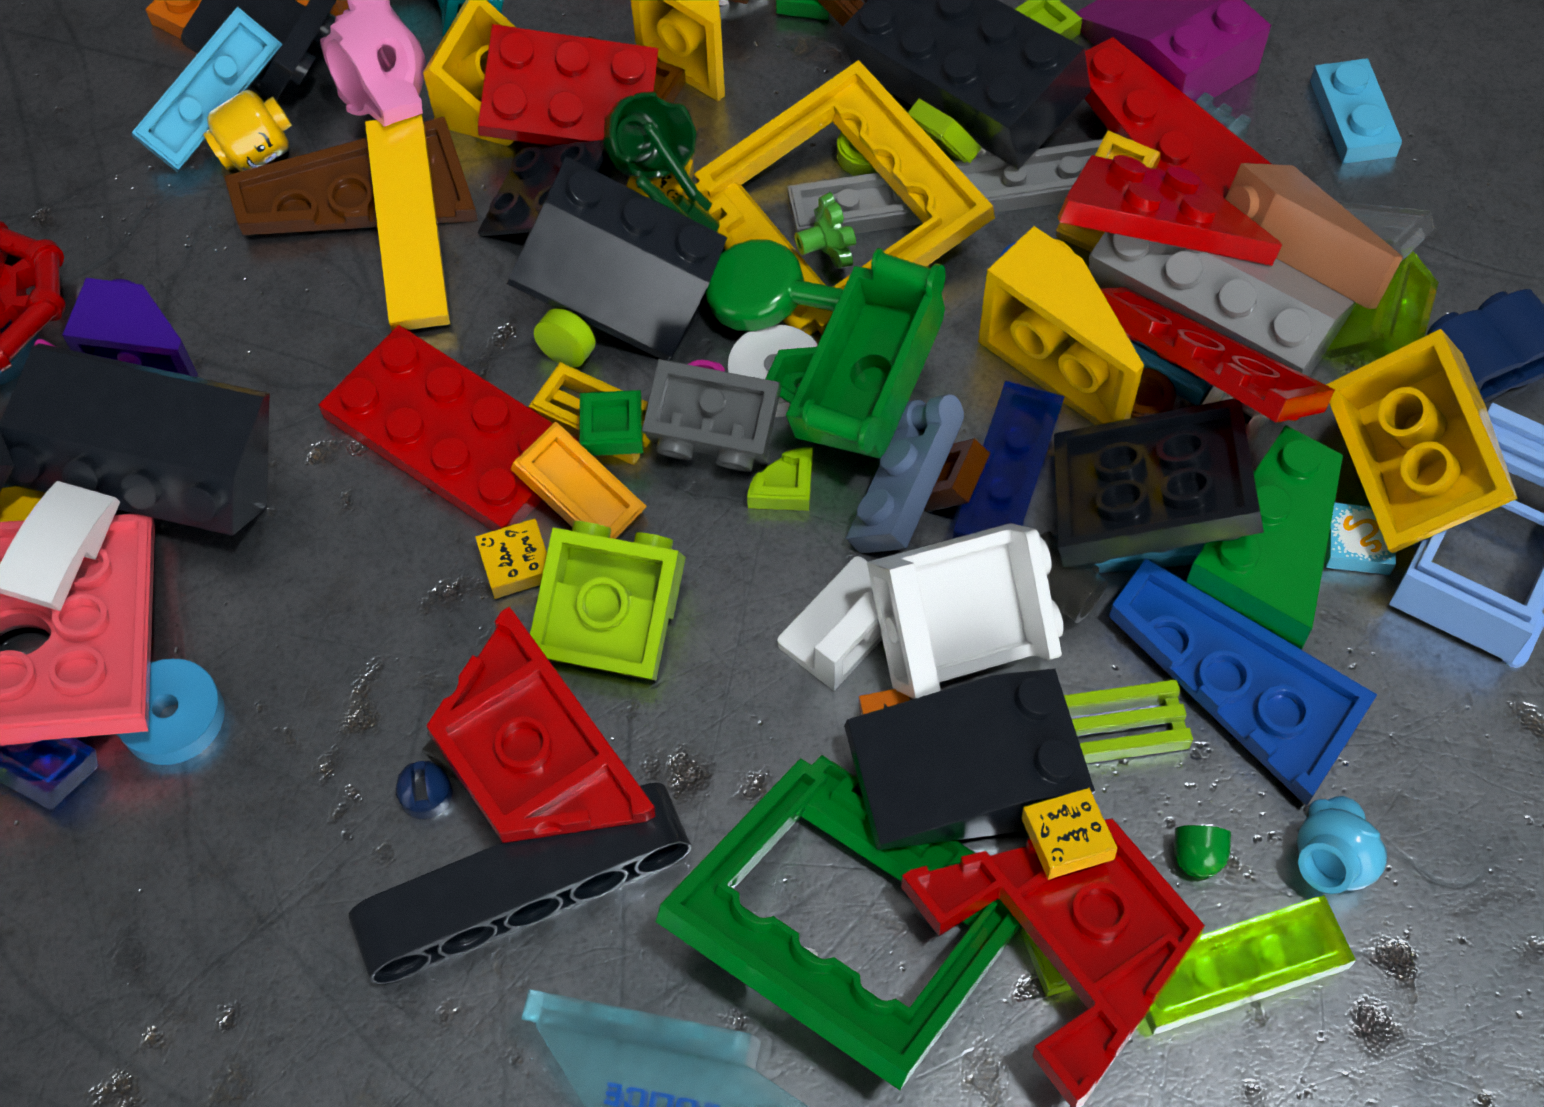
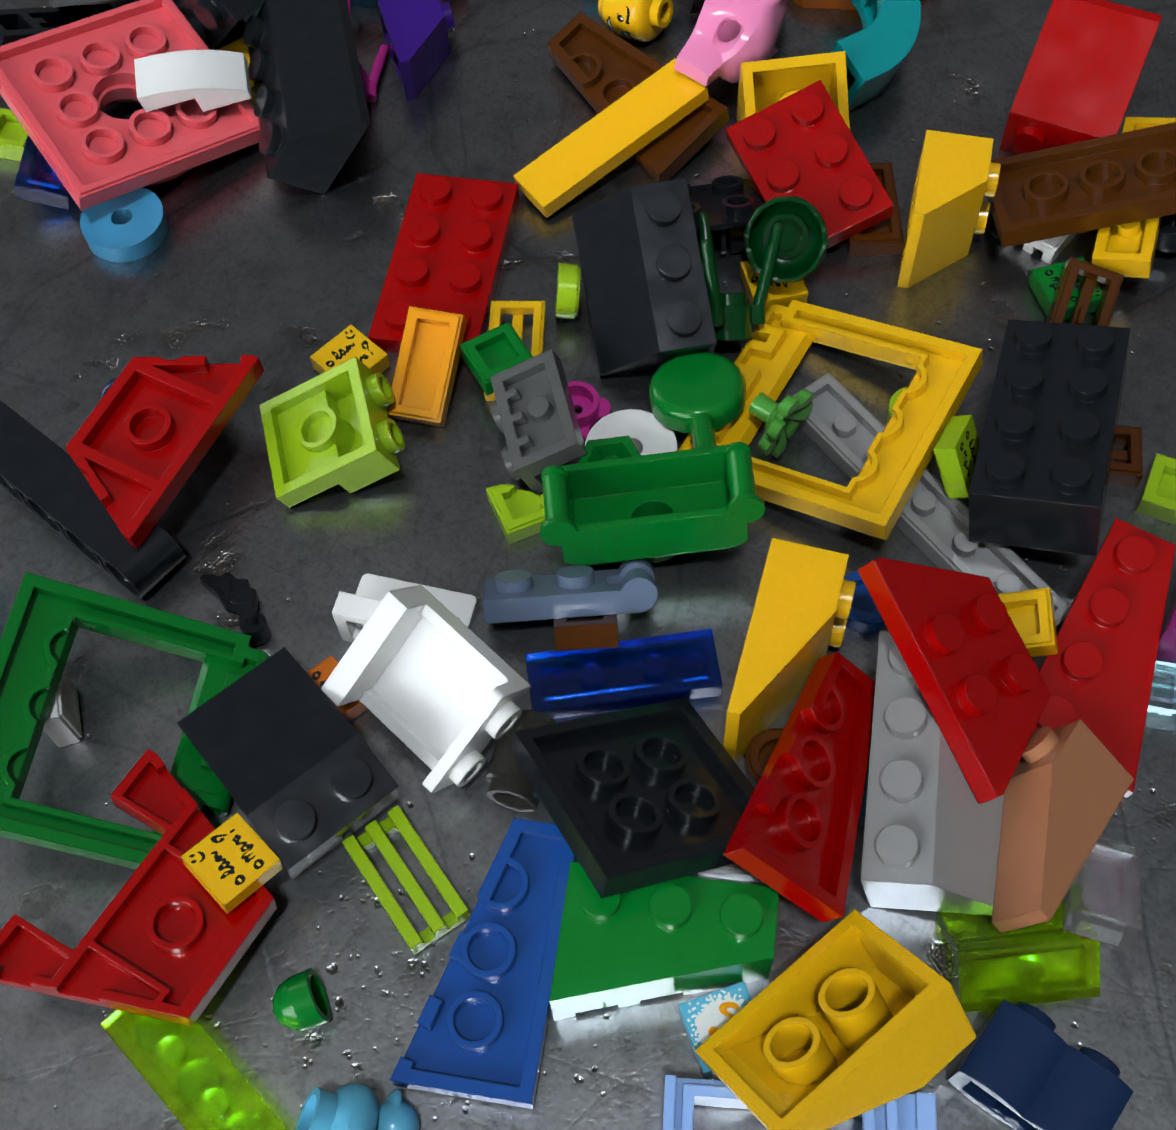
camera: 65 degrees right, 0 degrees up
none -> black piece [200,572,270,646]

